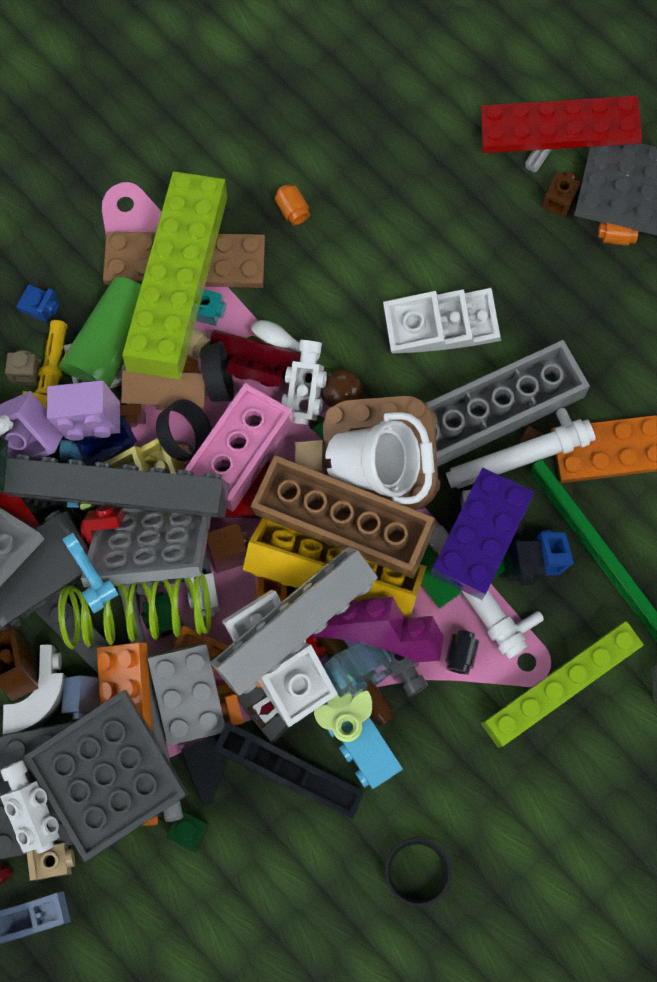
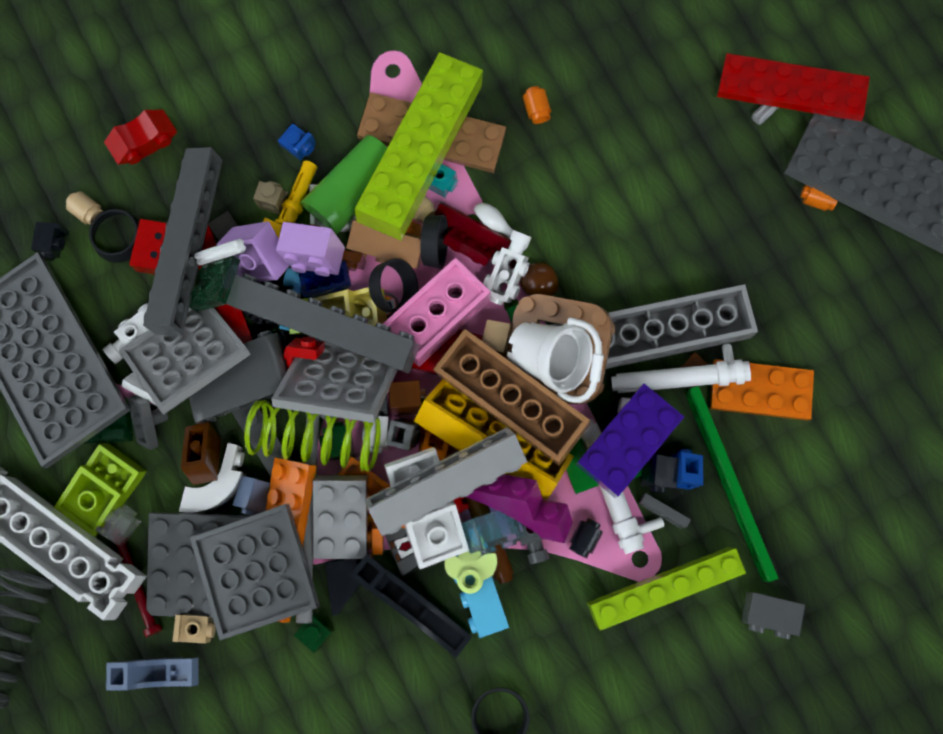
camera: 15 degrees right, 5 degrees up
white brick [0,760,60,854] -> none
medium azure brick [63,533,118,613] -> none
white slope [383,288,501,353] -> none
reddish brown brick [542,172,581,218] -> none
none -> dark grey brick [386,418,421,451]
none -> dark grey tile [638,493,691,529]

